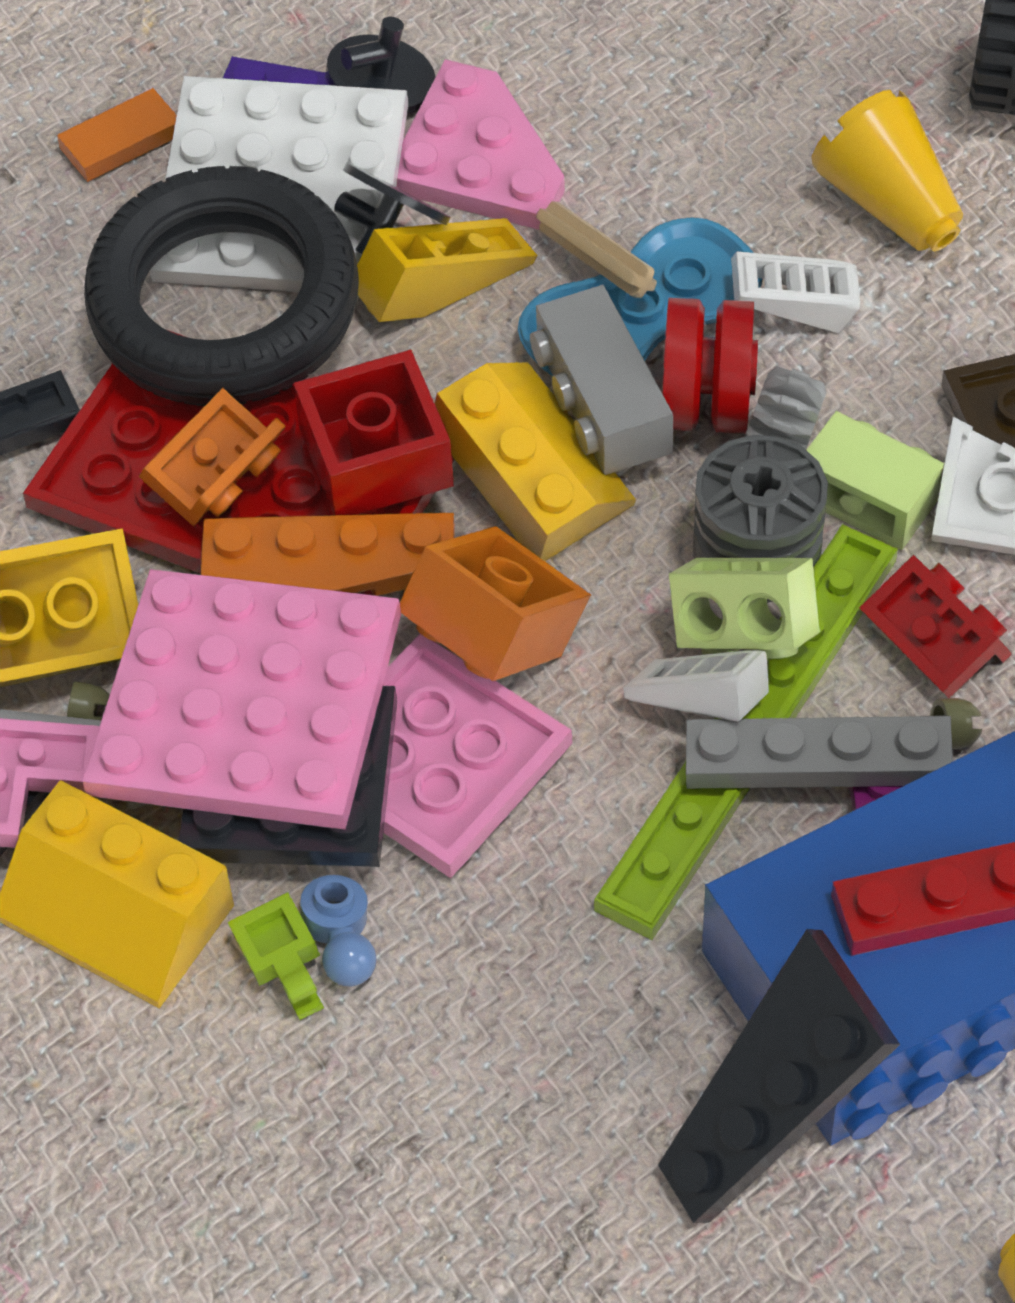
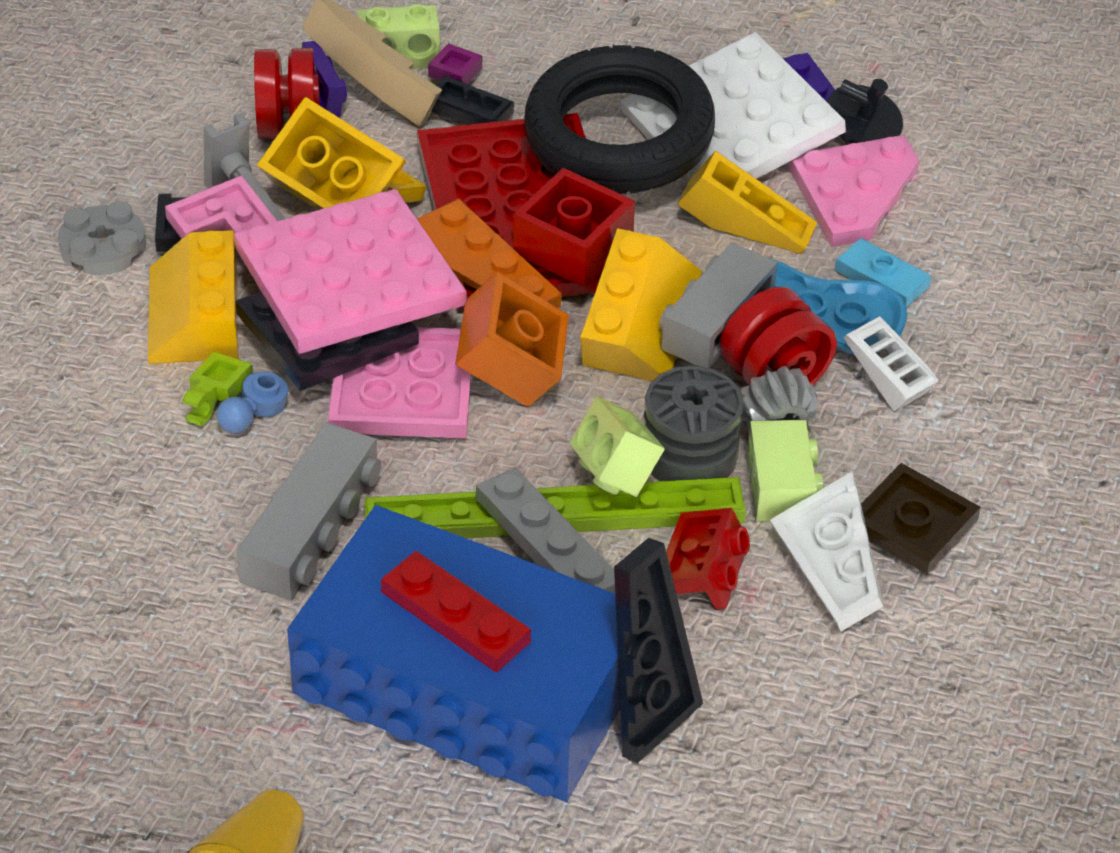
camera: 50 degrees right, 10 degrees down
orange tile [57,88,177,182] -> none
orange bracket [139,388,286,527] -> none
black shield [334,162,451,254] -> none
tan axle [536,201,657,298] -> none
white slope [624,650,769,722] -> none
black wing [658,929,900,1223] -> none
yellow cone [811,89,963,252] -> none
none -> light grey brick [236,422,381,601]
none -> medium azure plate [835,238,931,307]

